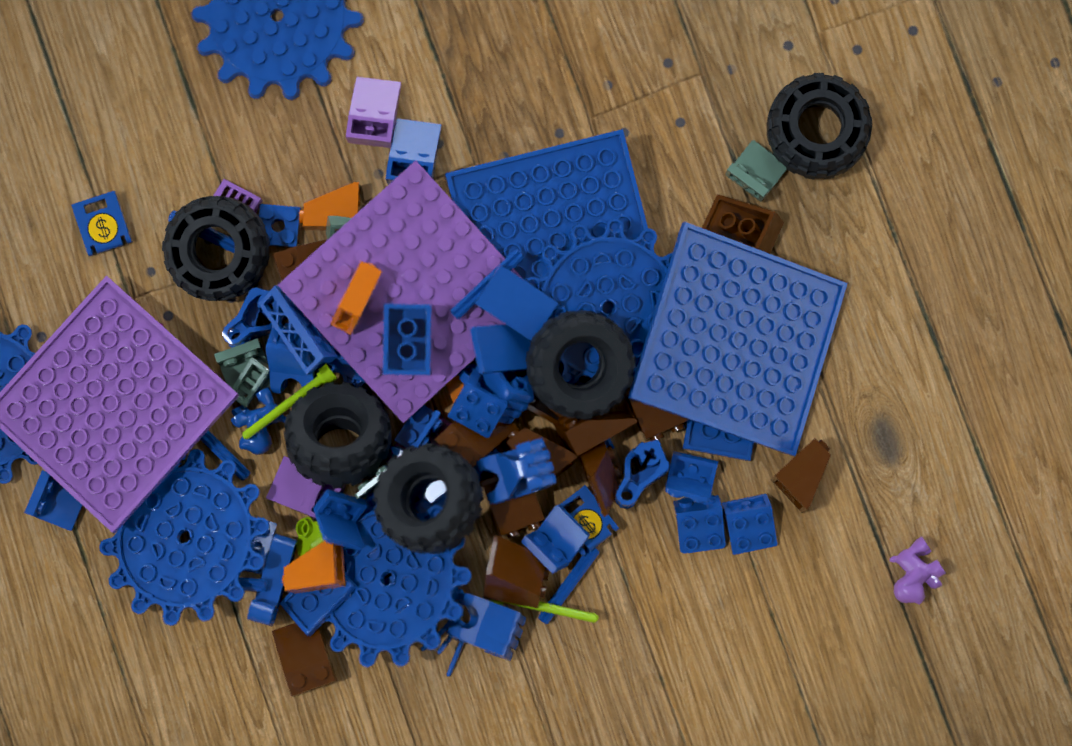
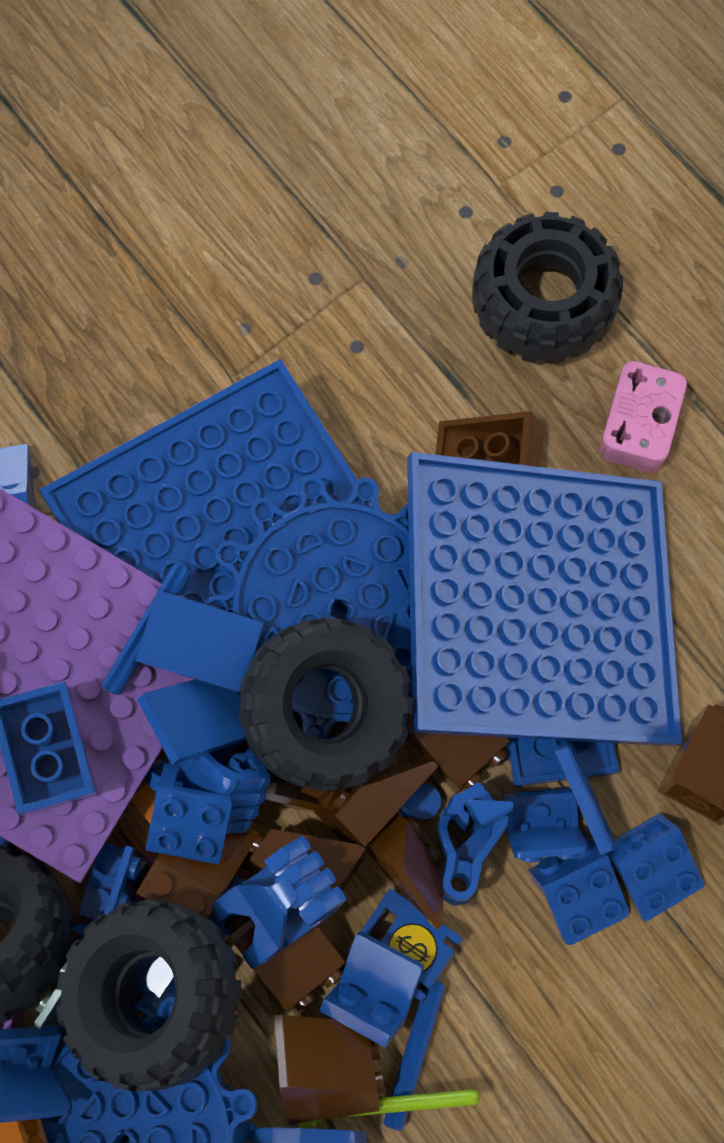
camera: 20 degrees left, 10 degrees down
sand green bracket [725,140,787,202] -> none
none -> blue tile [405,784,441,821]
none -> blue slope [465,800,514,830]
none -> blue tile [555,741,614,855]
none -> bright pink axle [599,361,687,473]

